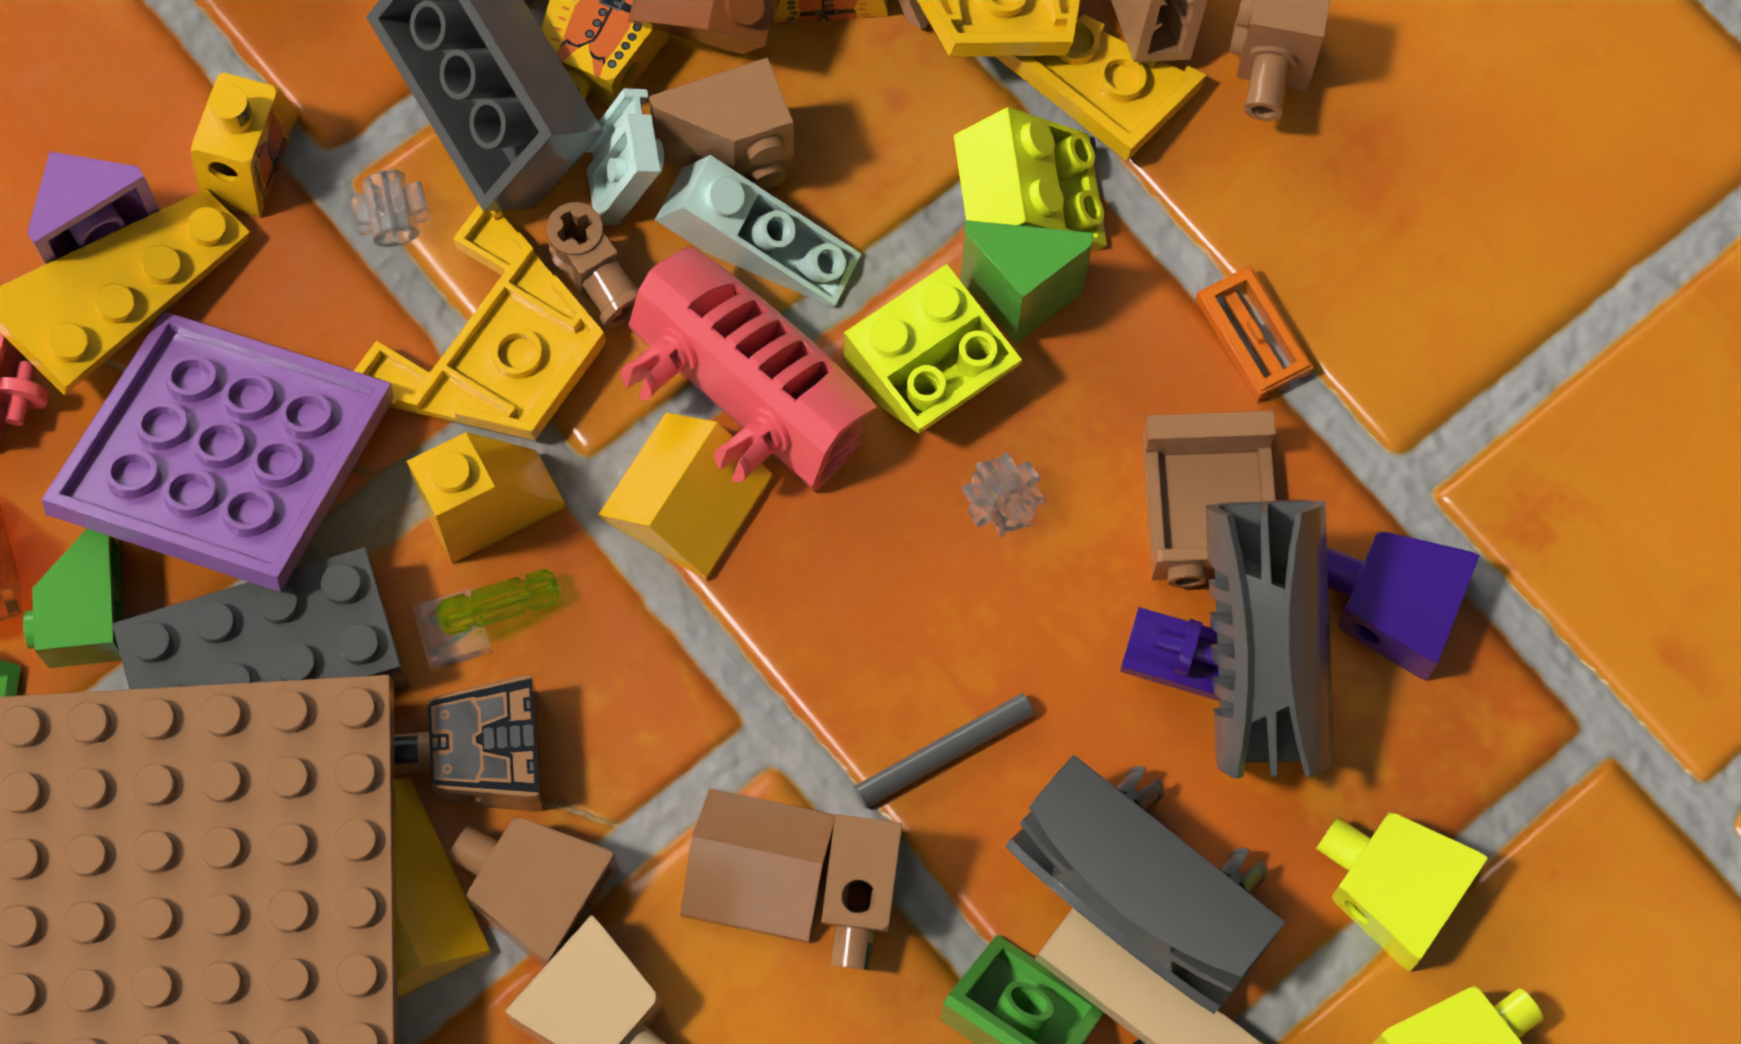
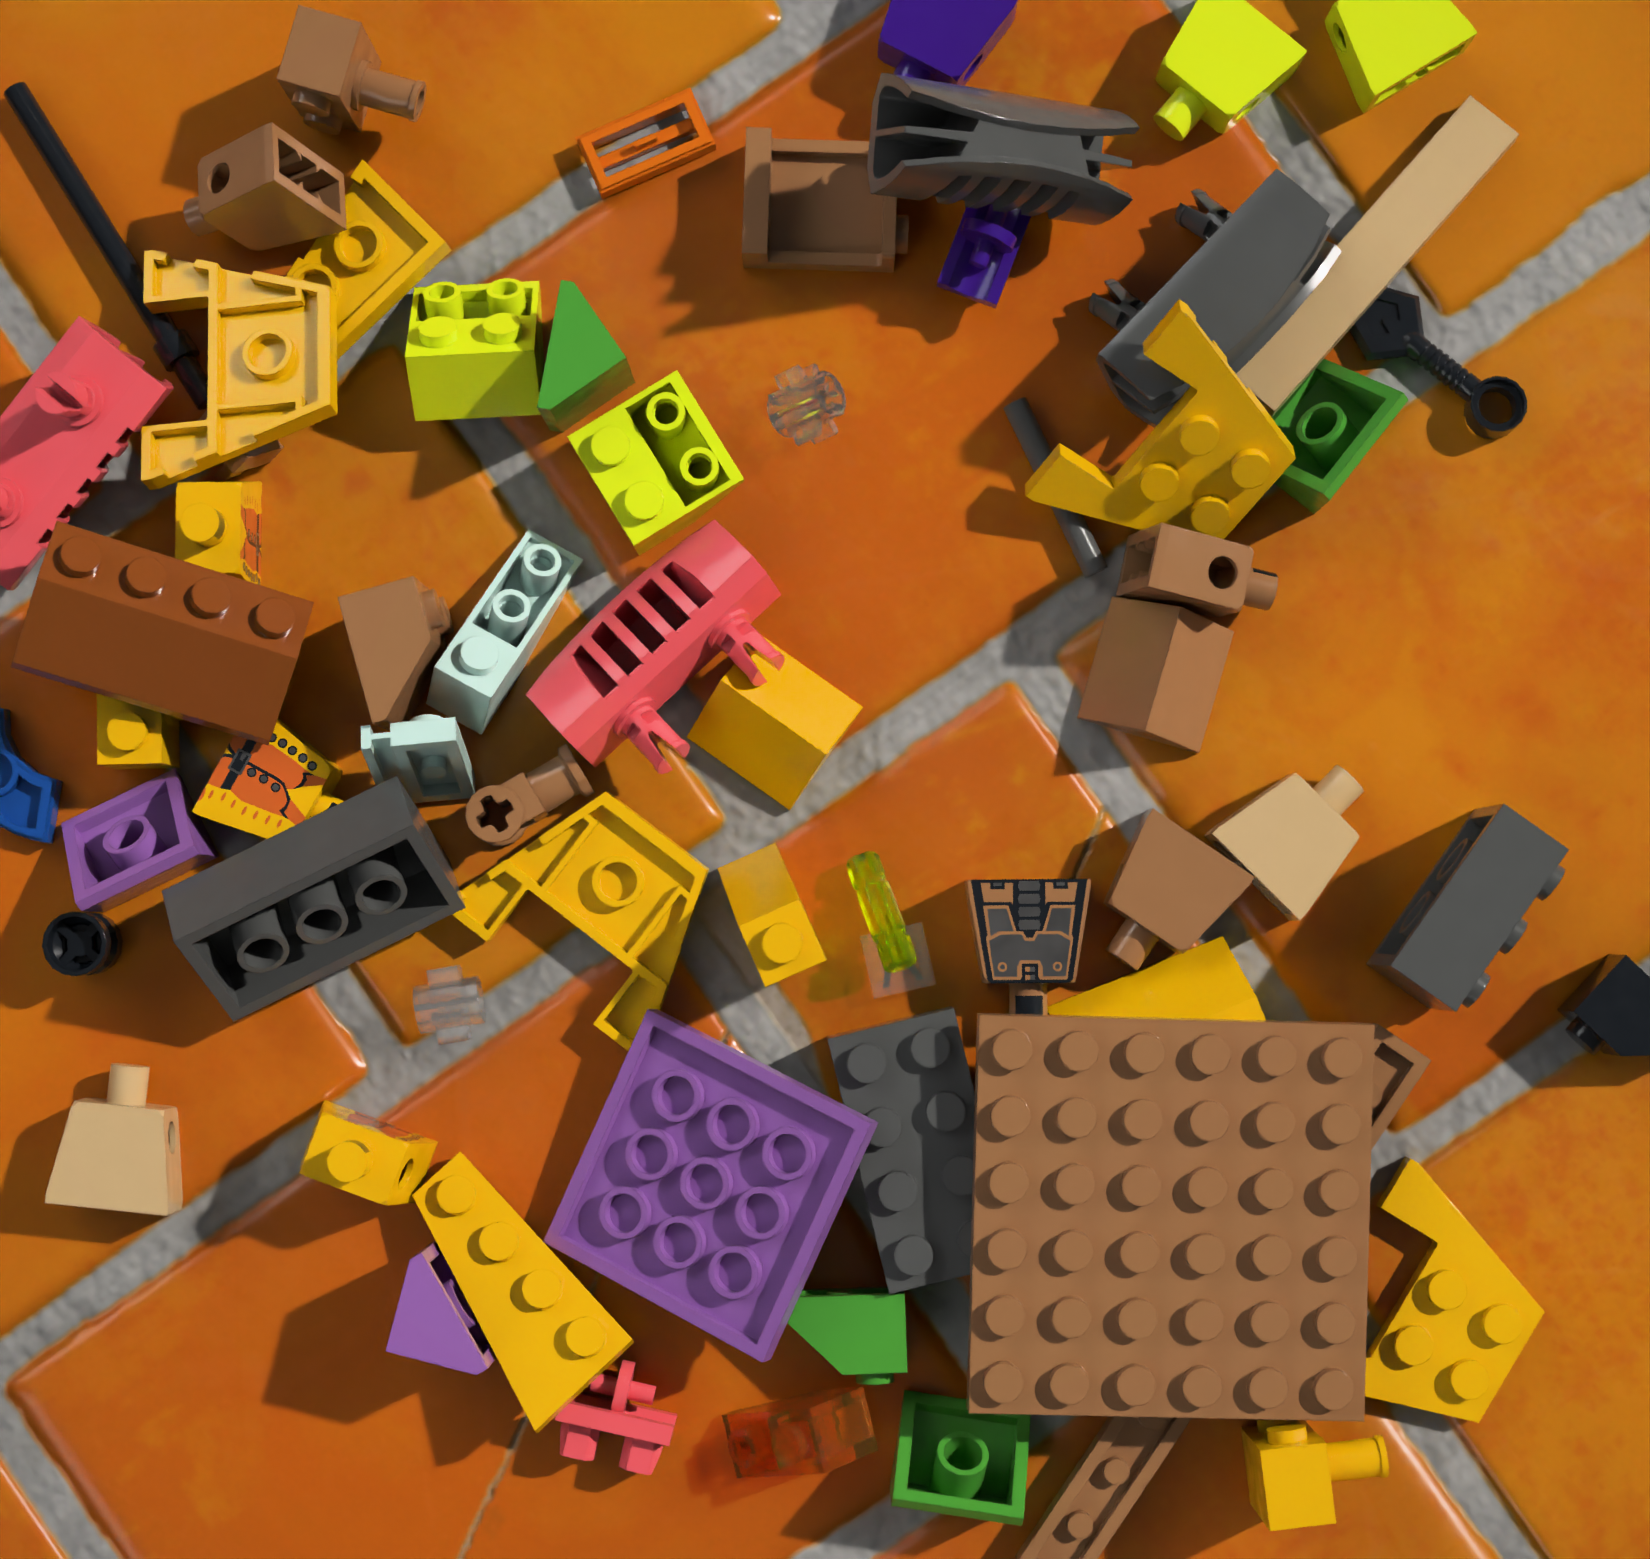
camera: 80 degrees left, 15 degrees up
none -> yellow wing [1025,299,1296,539]

